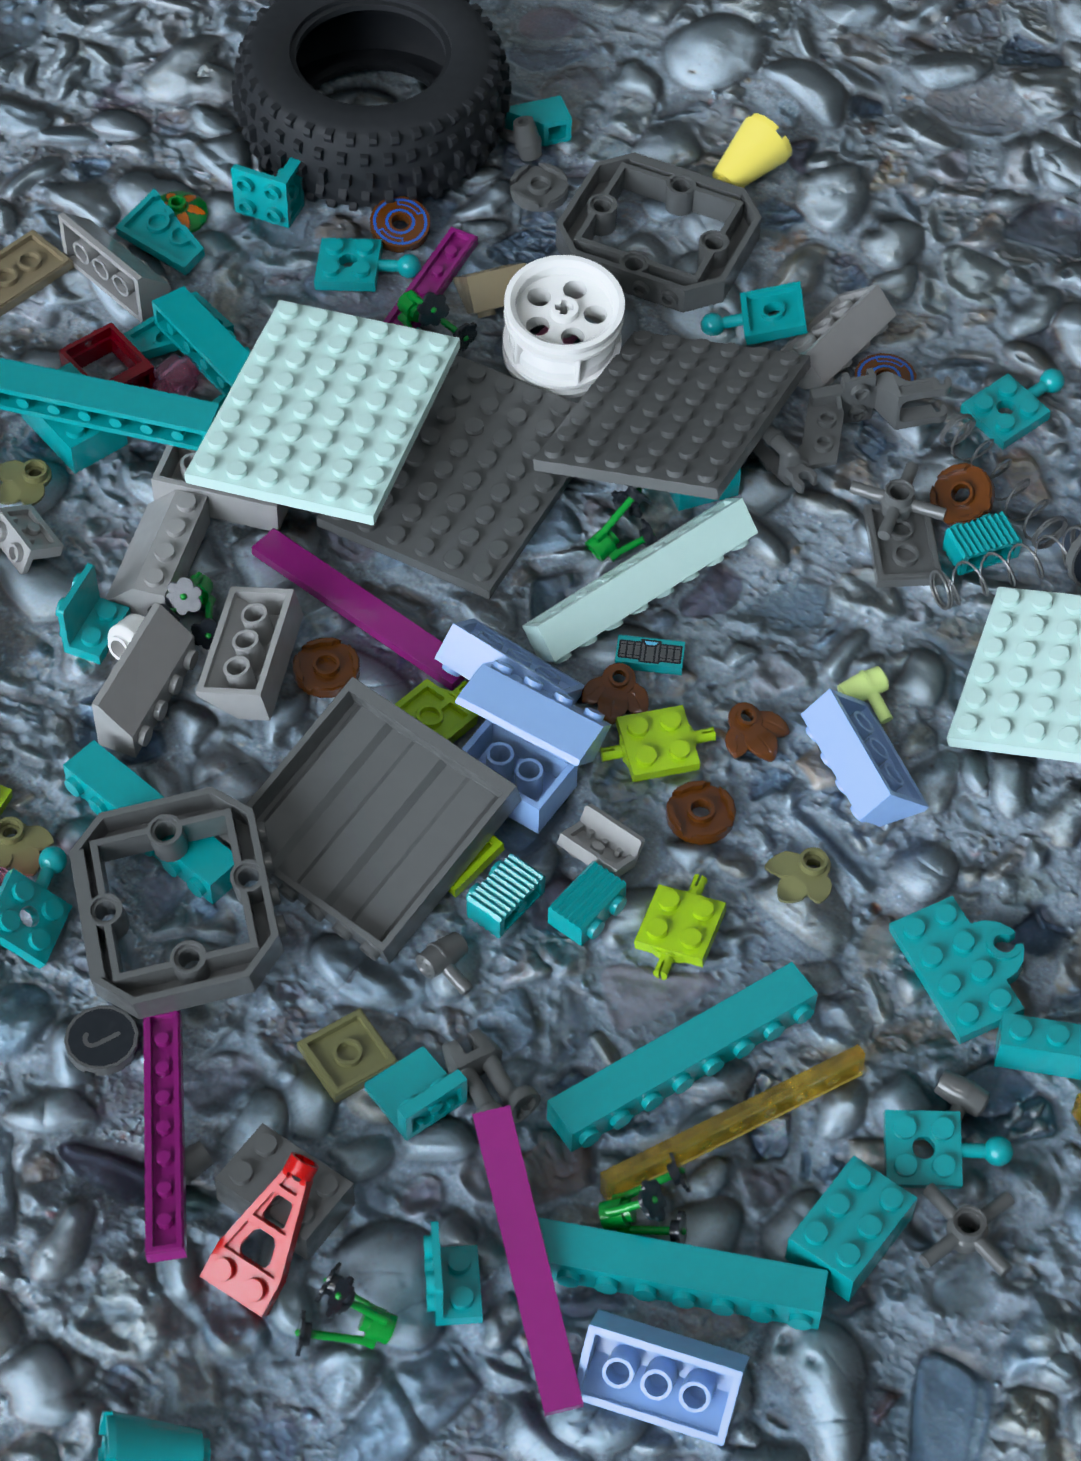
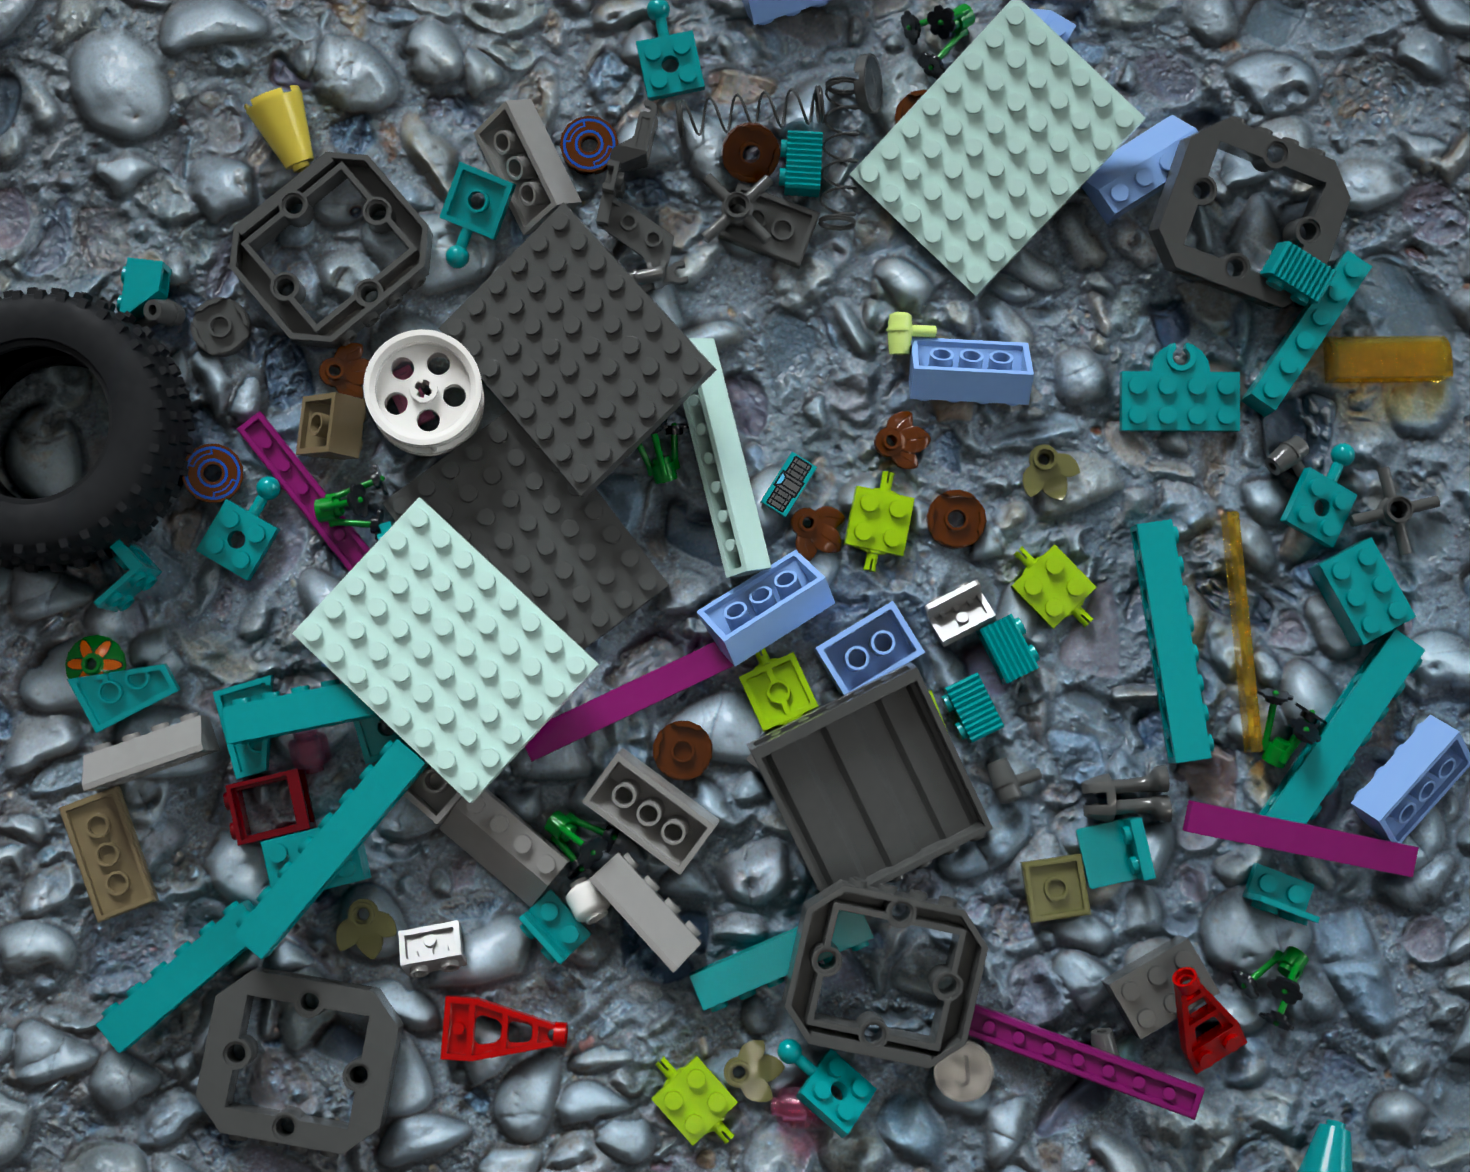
camera: 70 degrees left, 30 degrees up
light blue slope [455,660,612,767] -> none

